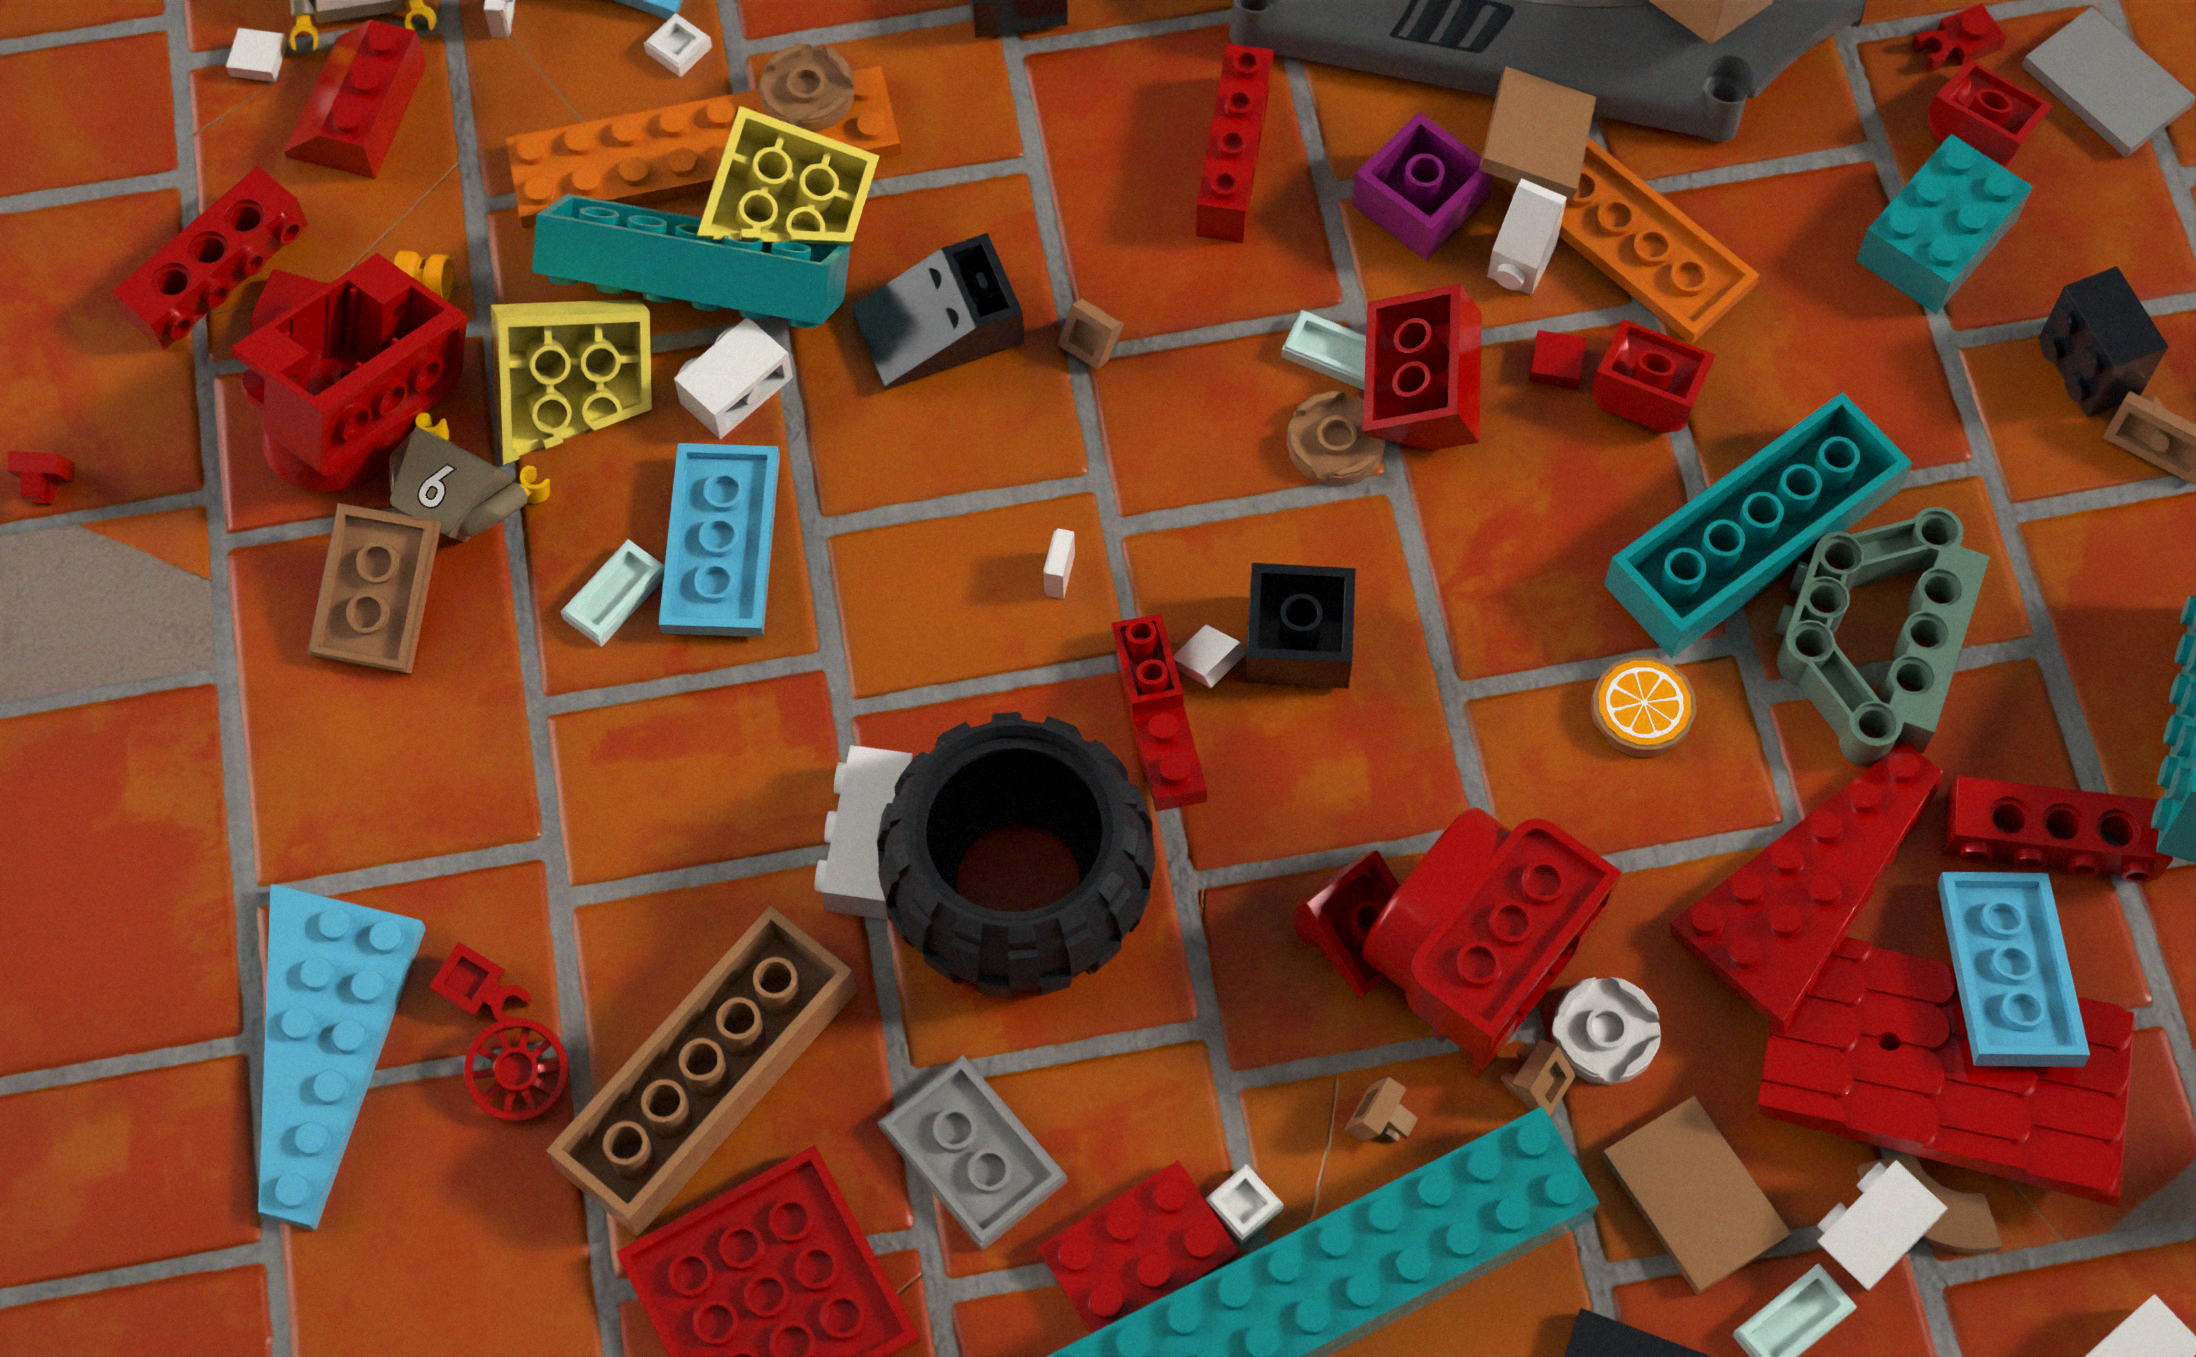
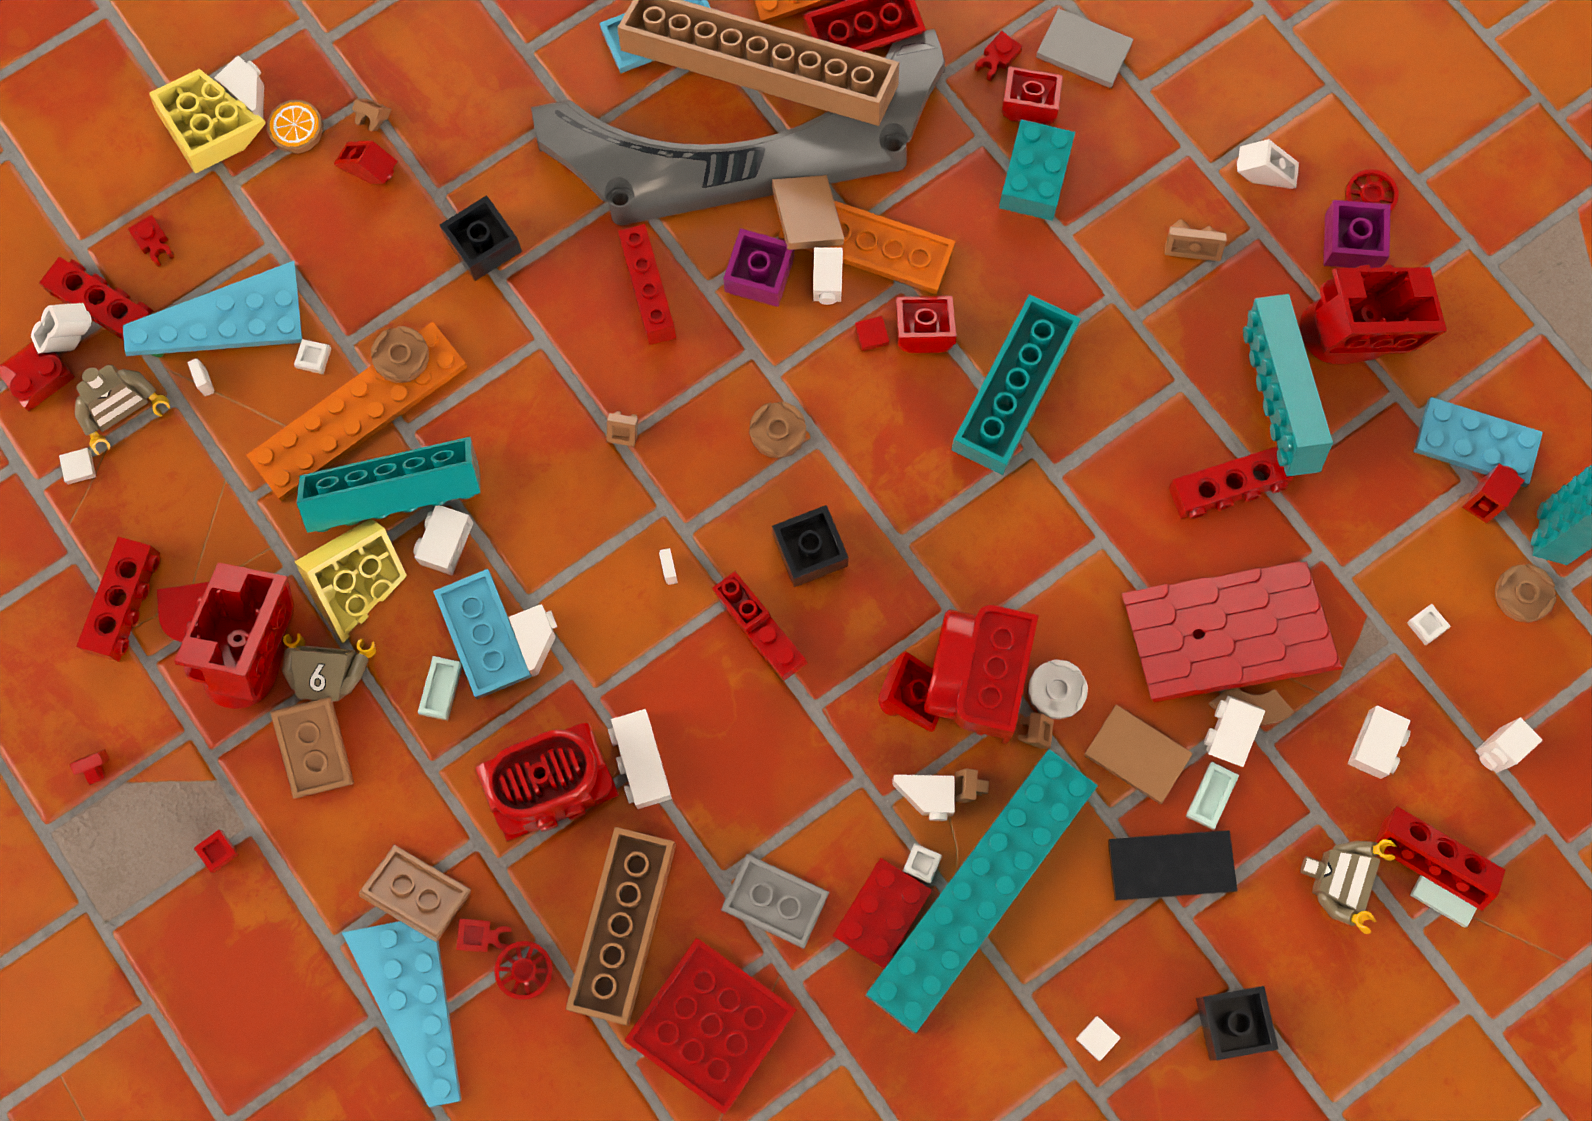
camera: 25 degrees left, 10 degrees up
red slope [284,20,427,179] -> none
light orange wheel [394,250,454,301] -> none
light yellow wedge [696,106,879,245] -> none
black slope [852,233,1024,390] -> none
black tyre [876,712,1155,998] -> none
white tile [1173,624,1246,688] -> none
light aqua tile [1281,310,1366,390] -> none
red slope [1363,283,1482,451] -> none
tile [1591,656,1697,757] -> none
red wing [1669,741,1943,1033] -> none
sand green brick [1774,506,1990,767] -> none
medium azure plate [1937,872,2090,1067] -> none
black brick [2038,266,2169,417] -> none
none -> red tile [194,829,239,873]
none -> medium nougat tile [359,845,471,943]
none -> red brick [475,722,619,842]
none -> white slope [509,604,557,677]
none -> white slope [893,775,954,821]

